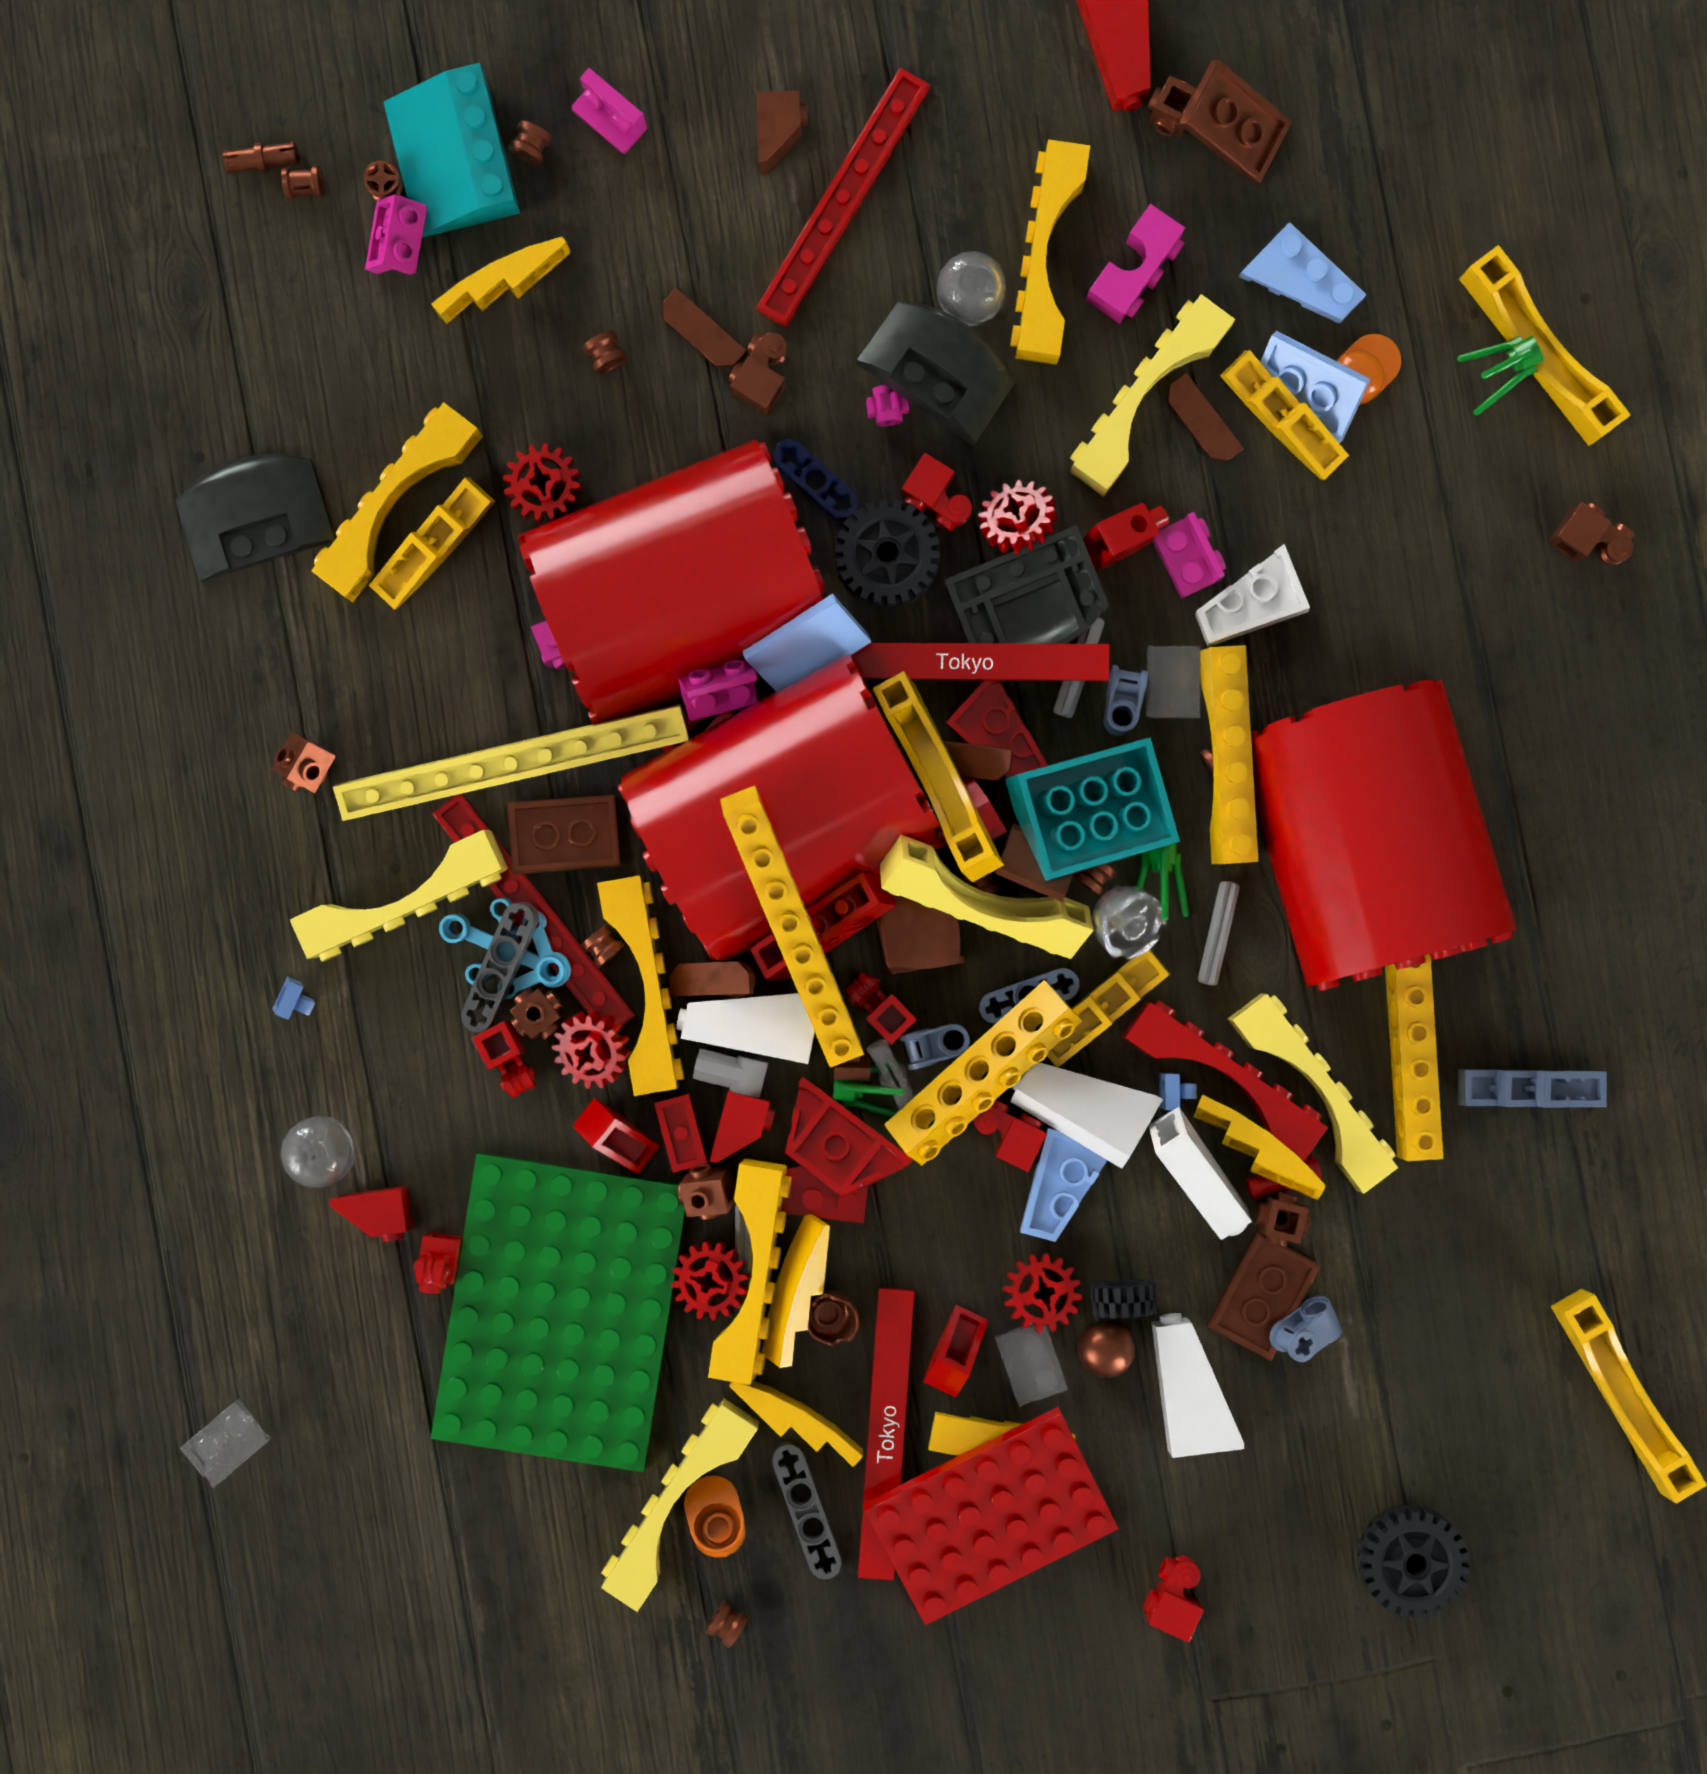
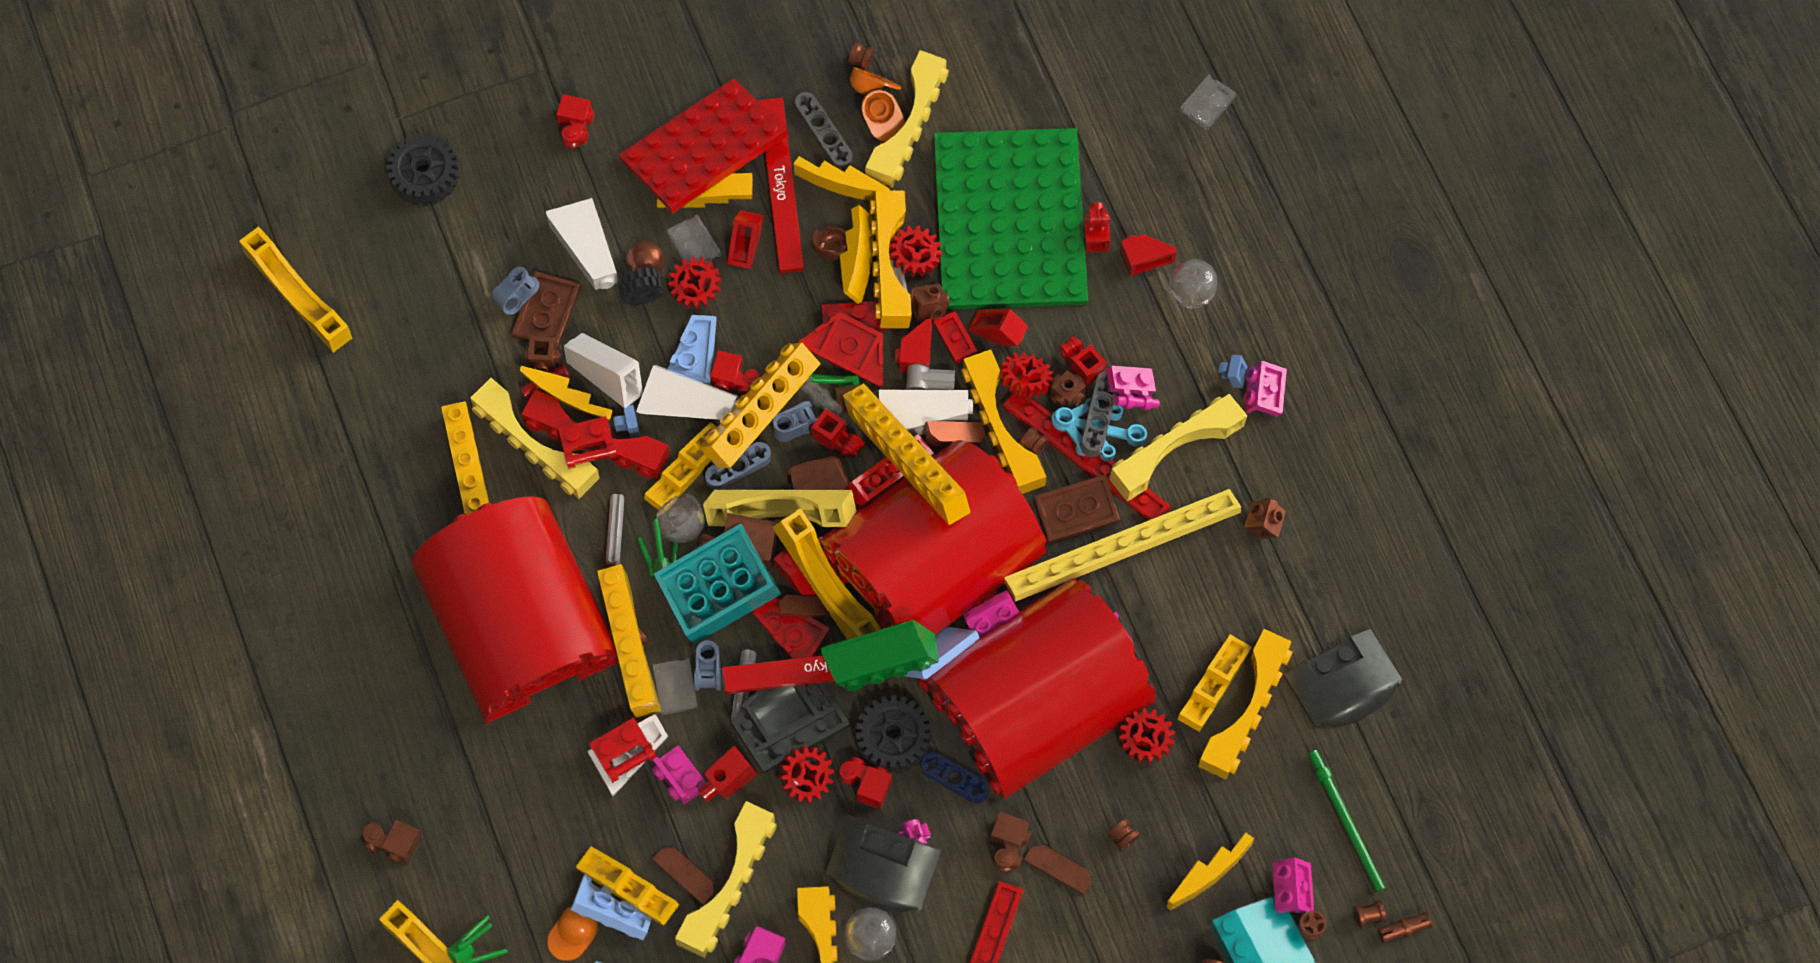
camera: 165 degrees right, 20 degrees down
sand blue slope [1458,1069,1607,1108] -> none
none -> red plate [558,416,617,469]
none -> red plate [589,718,656,783]
none -> green slope [821,620,939,691]
none -> orange cap [850,67,902,95]
none -> dark pink plate [1106,366,1159,410]
none -> dark pink bracket [1244,361,1287,417]
none -> green bar [1308,750,1385,892]

